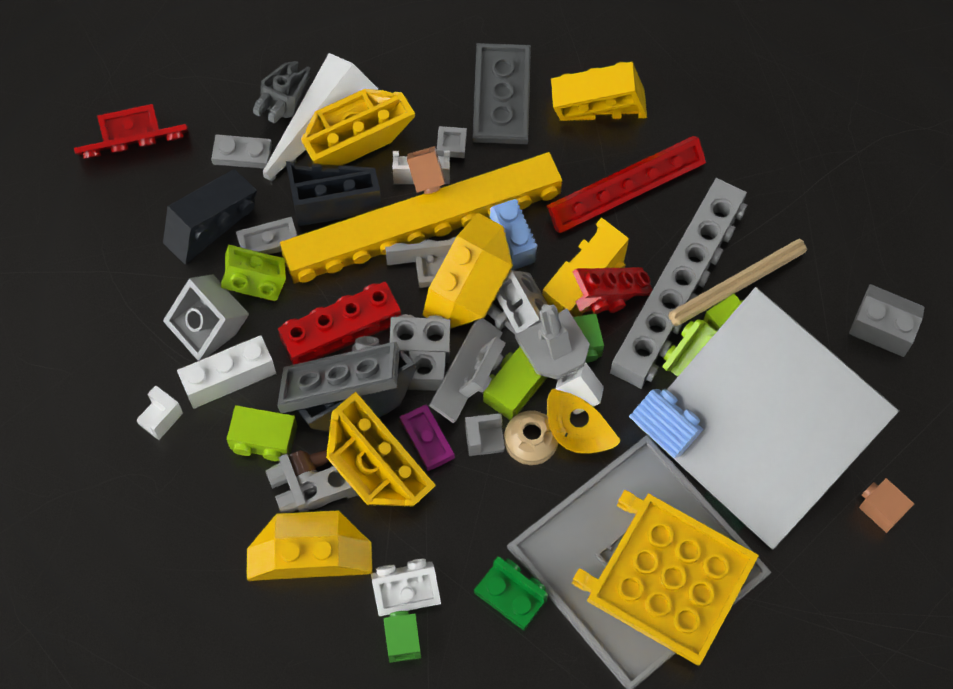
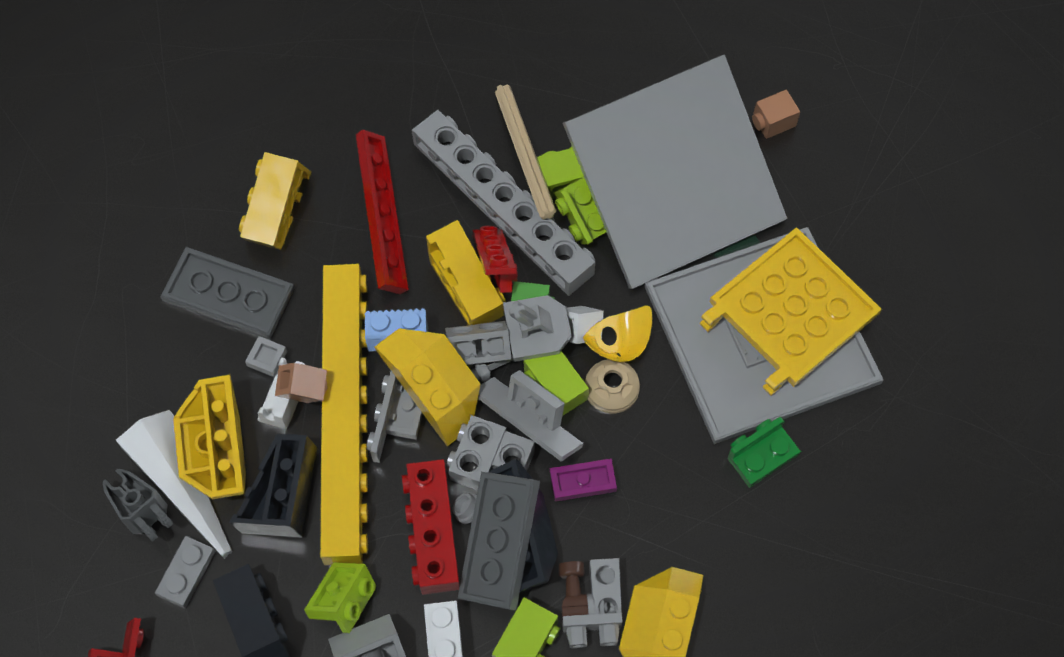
camera: 70 degrees left, 0 degrees up
light grey plate [236,217,297,255] -> none
yellow wedge [326,391,436,506] -> none
white bracket [371,558,441,616] -> none
bright green brick [384,611,421,663] -> none
light grey panel [465,413,505,456] -> none
light blue brick [629,389,704,458] -> none
light grey slope [849,284,925,357] -> none

